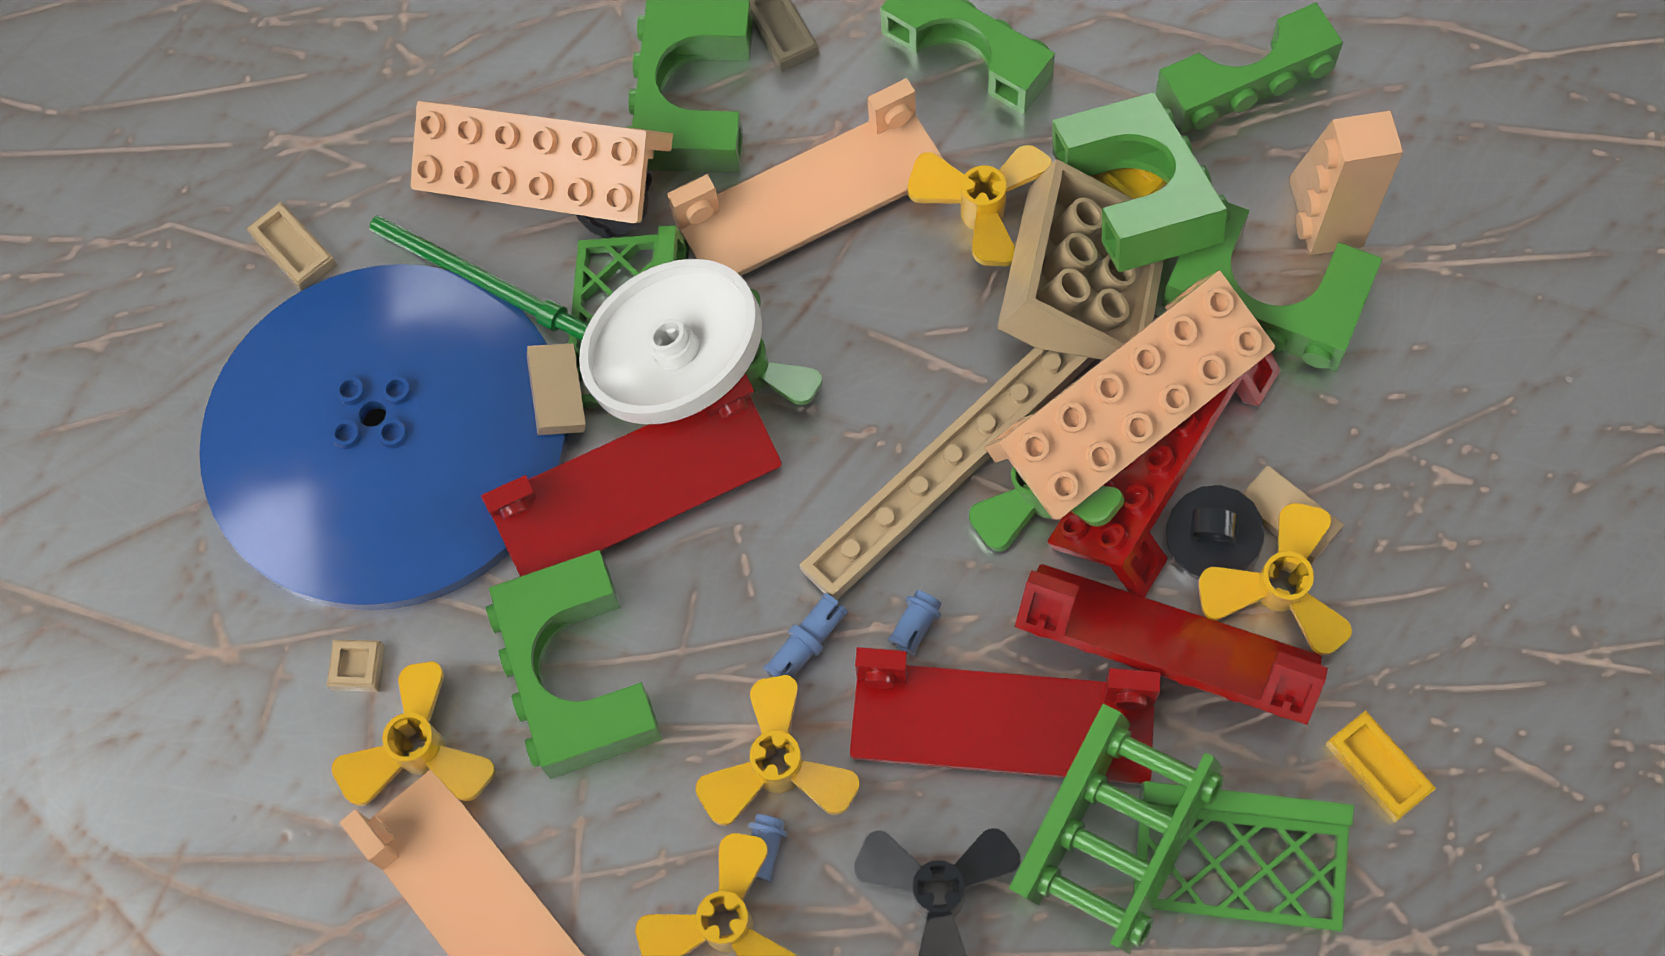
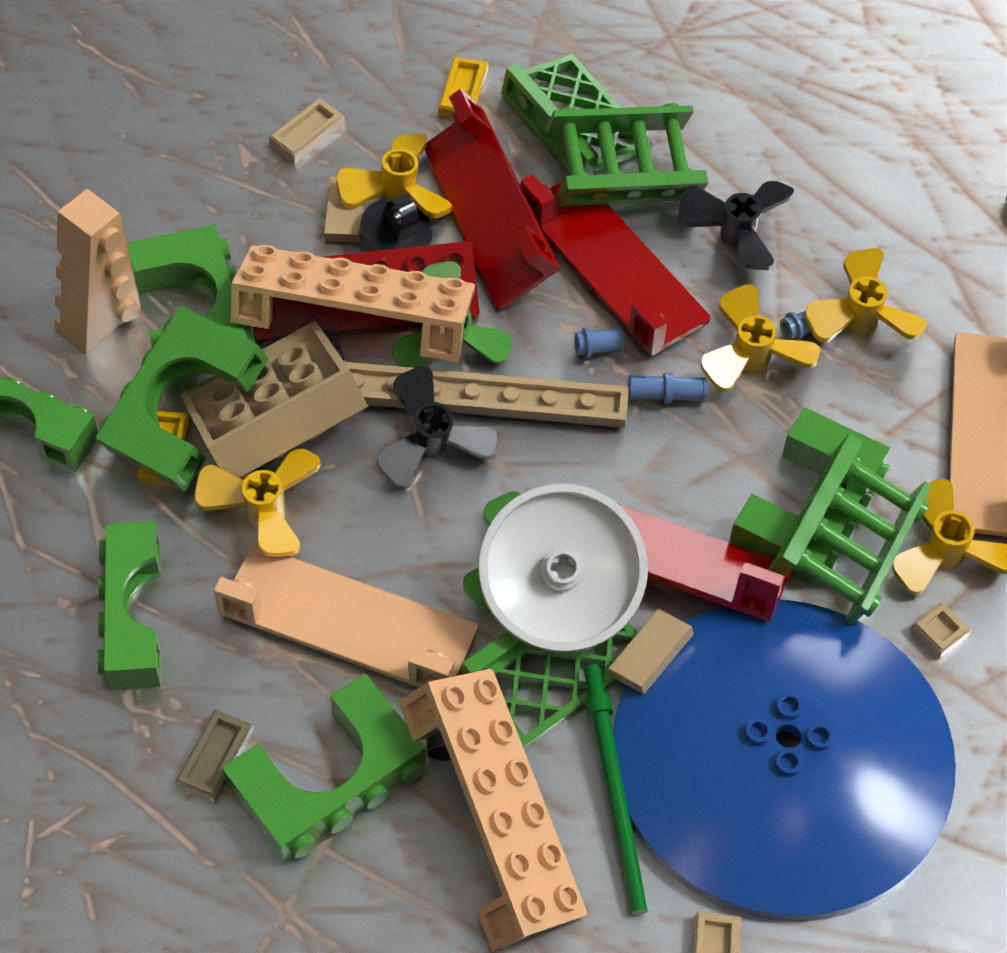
camera: 140 degrees left, 10 degrees down
none -> tan tile [269,98,345,164]
none -> black piece [377,366,498,488]
none -> bright green fence [769,433,932,625]

